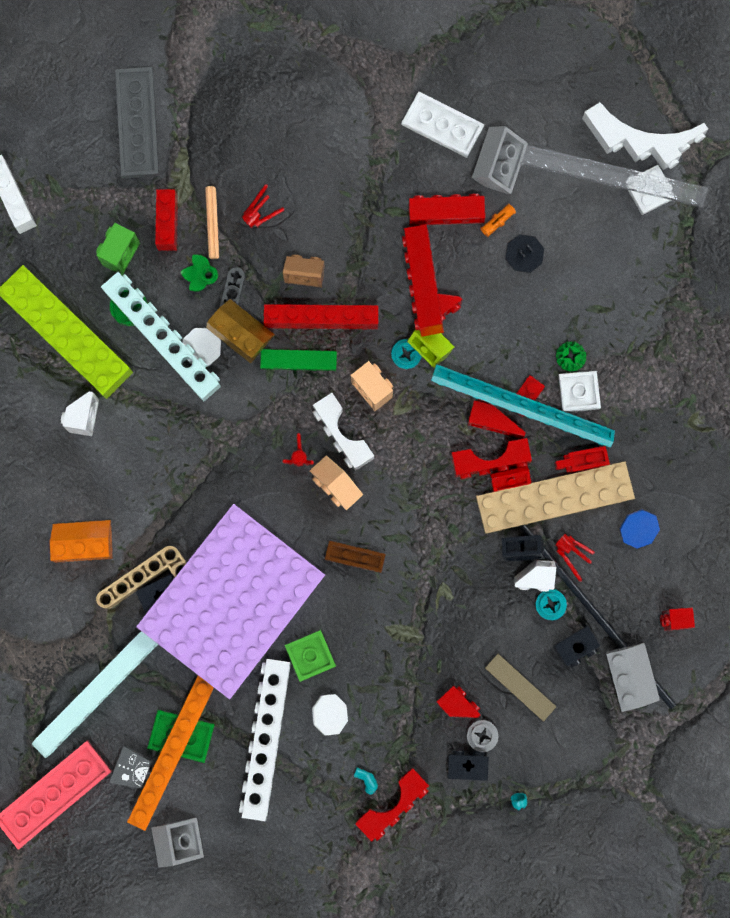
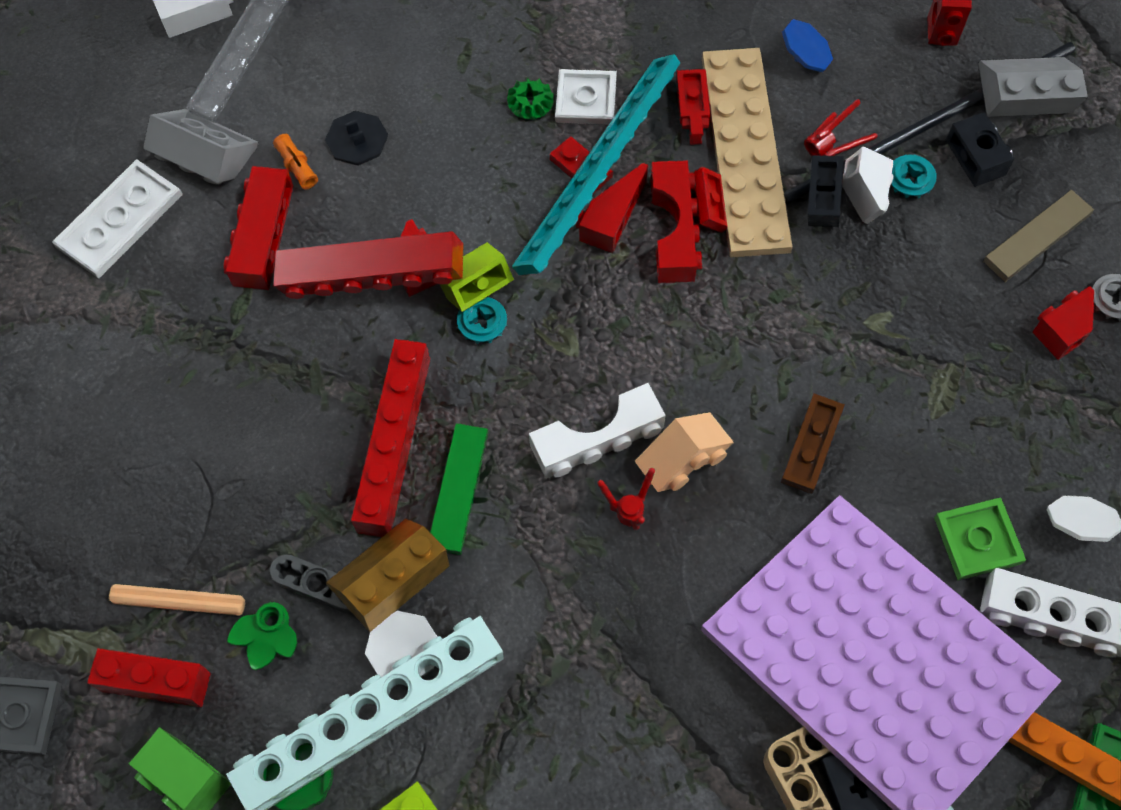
camera: 80 degrees left, 15 degrees down
red plant [241,185,284,228] -> none
medium nougat slope [283,255,325,288] -> none
light nougat brick [351,361,393,411] -> none

